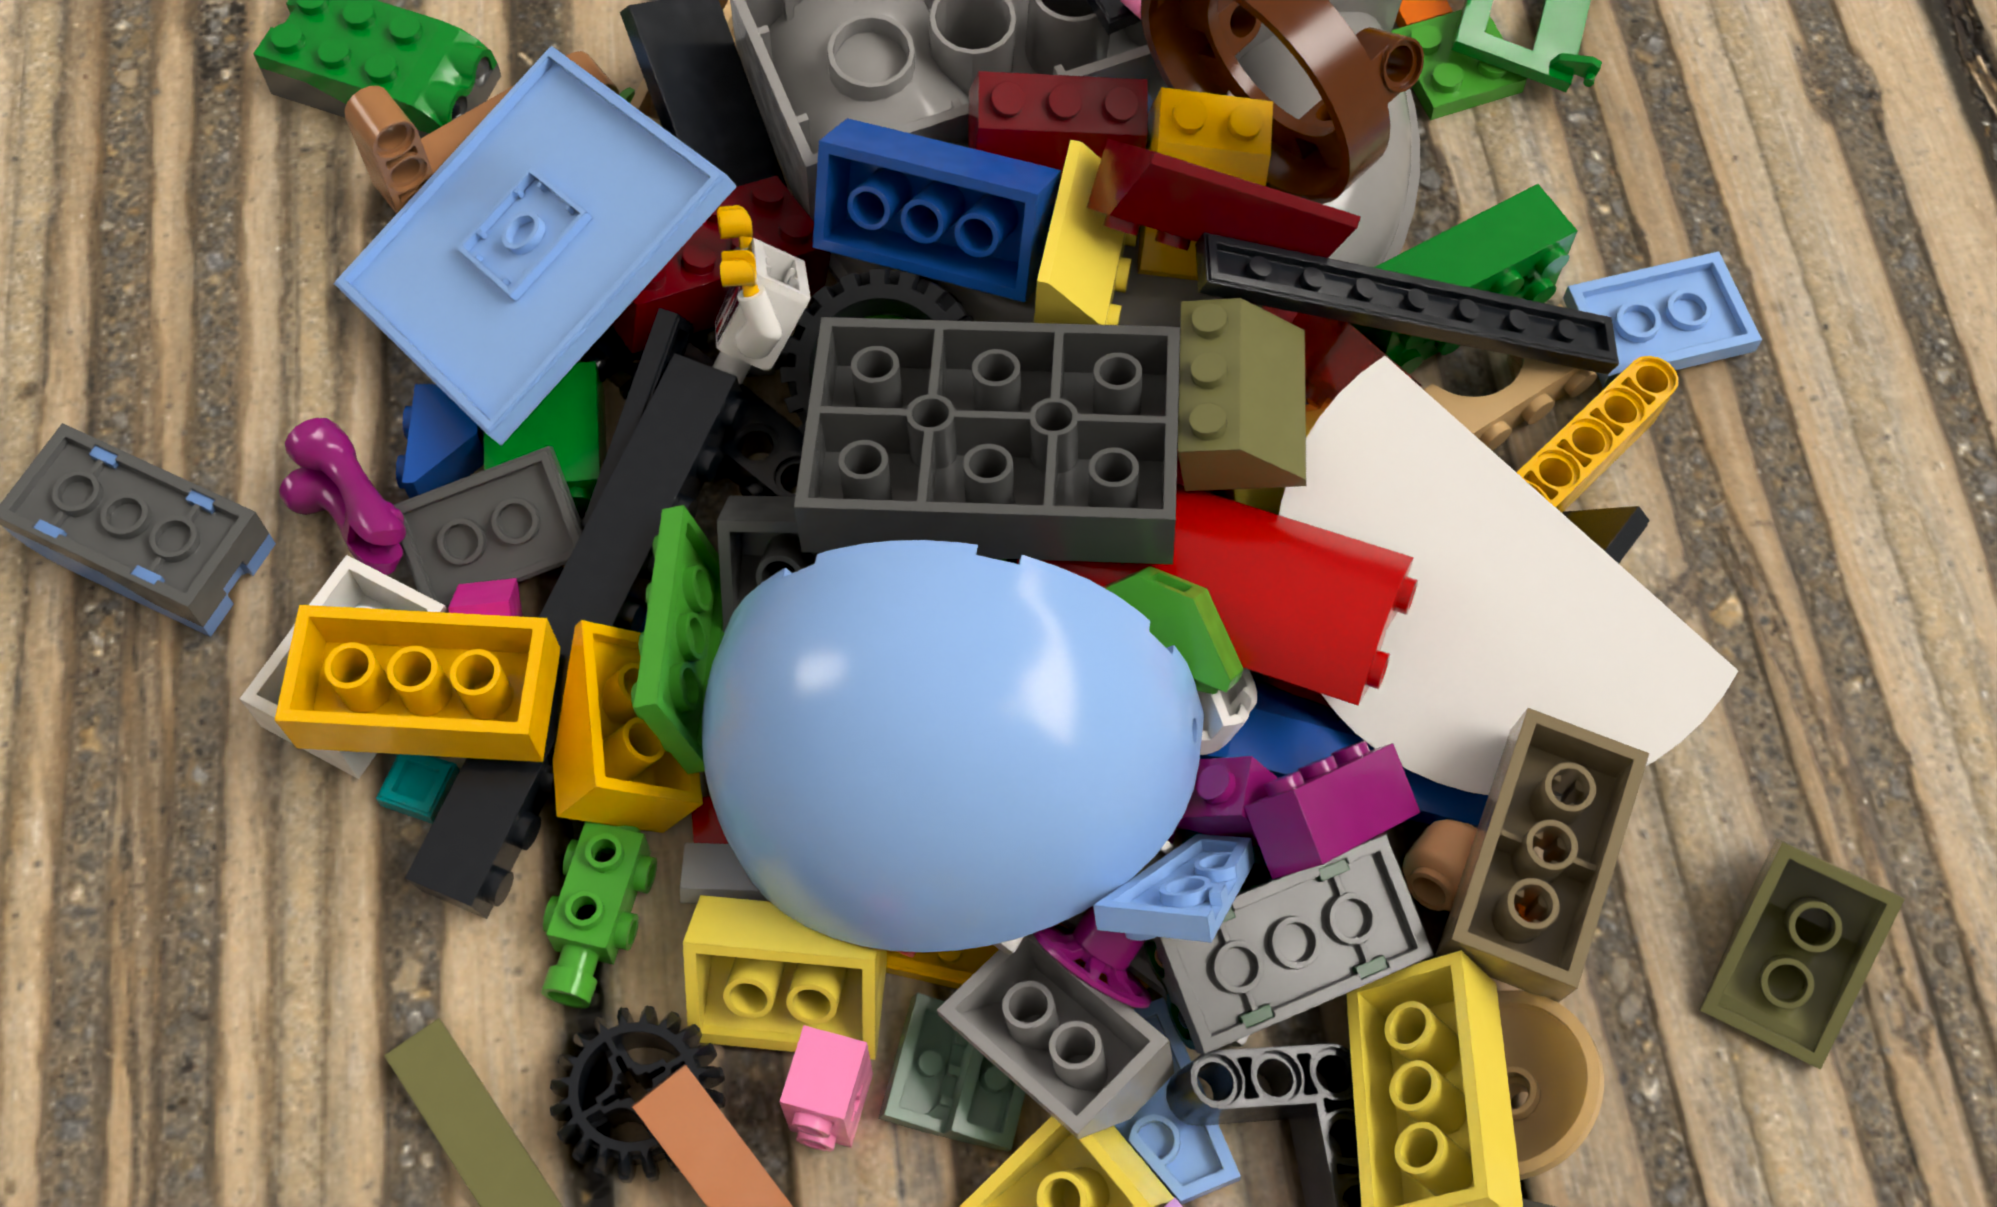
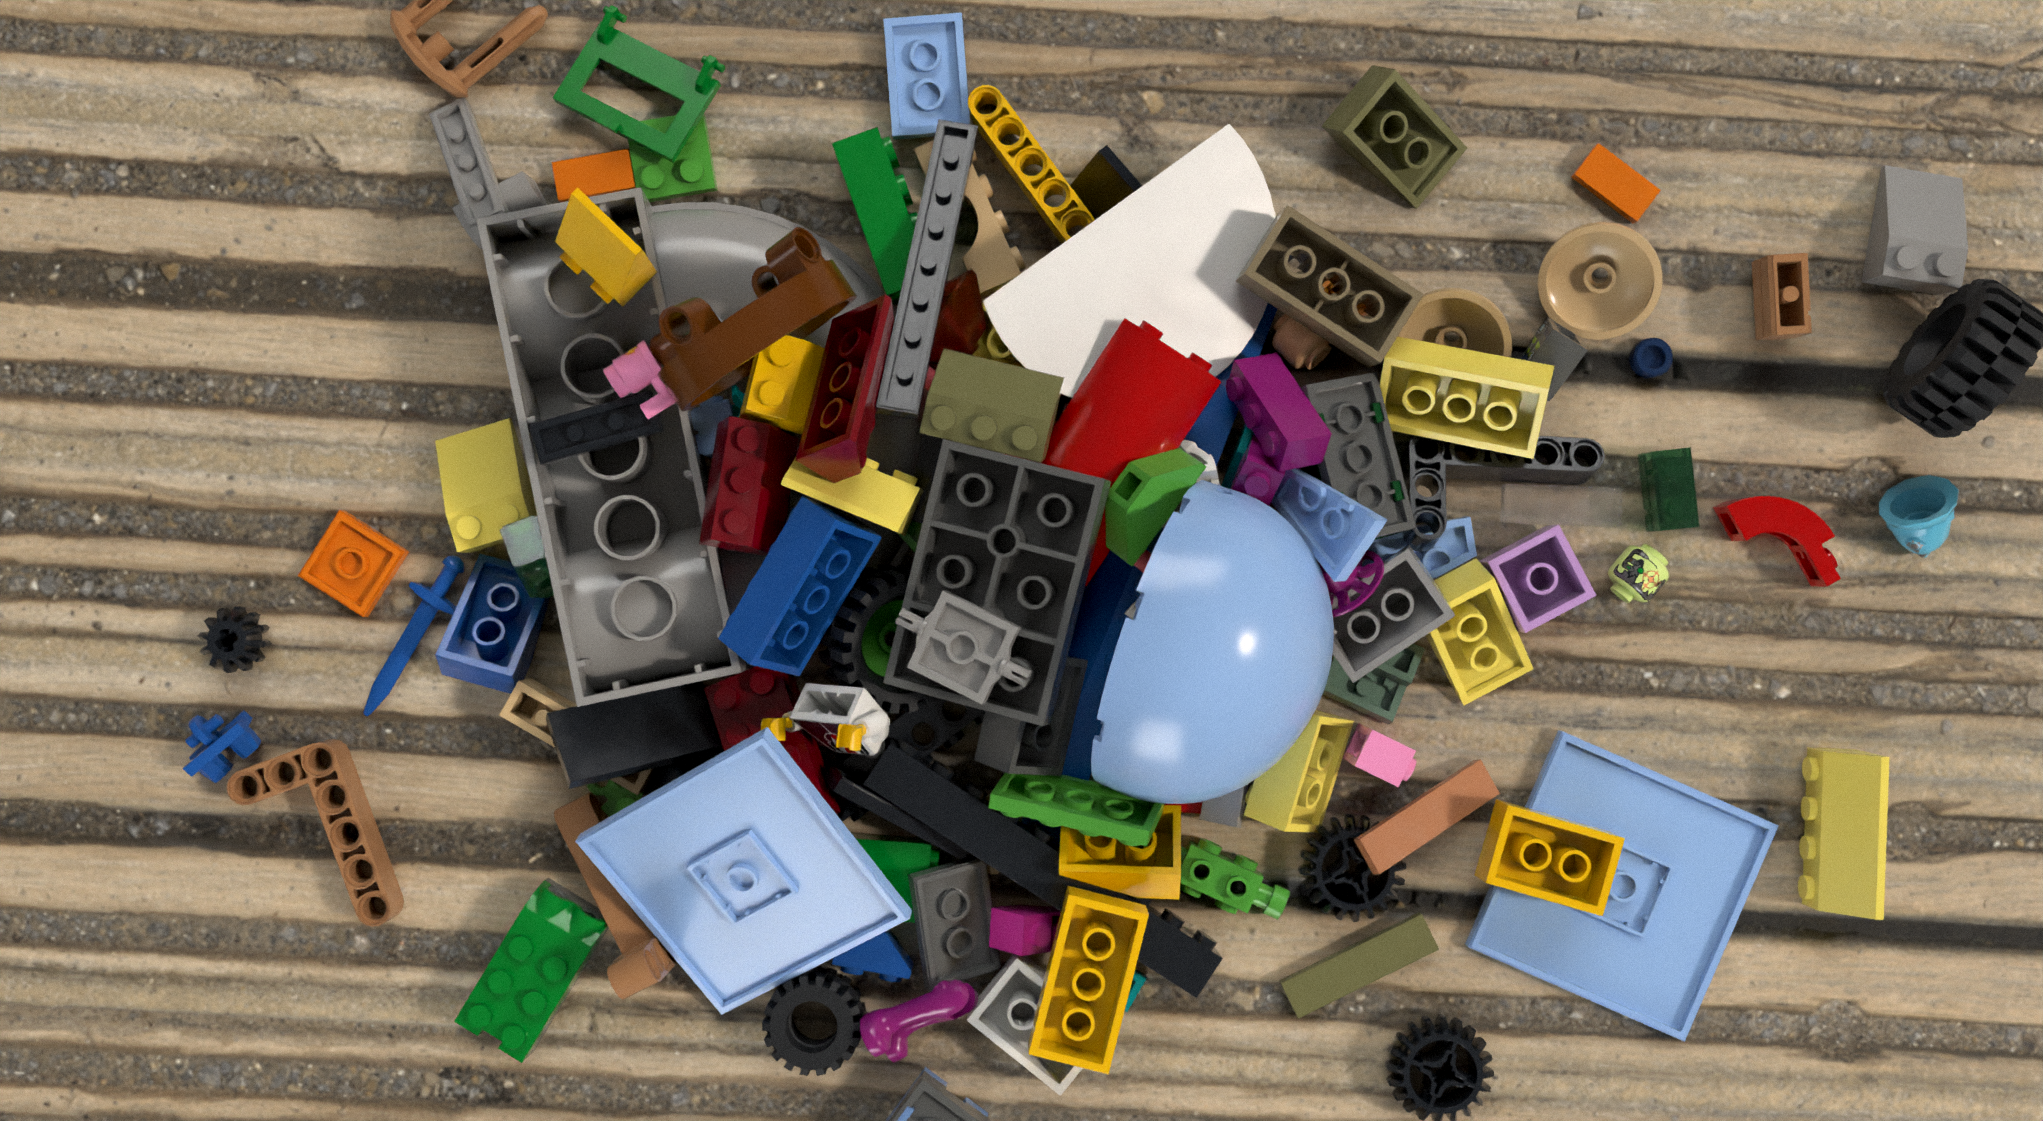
camera: 80 degrees left, 25 degrees up
none -> black tyre [762,966,866,1076]
none -> light grey plate [895,590,1032,705]

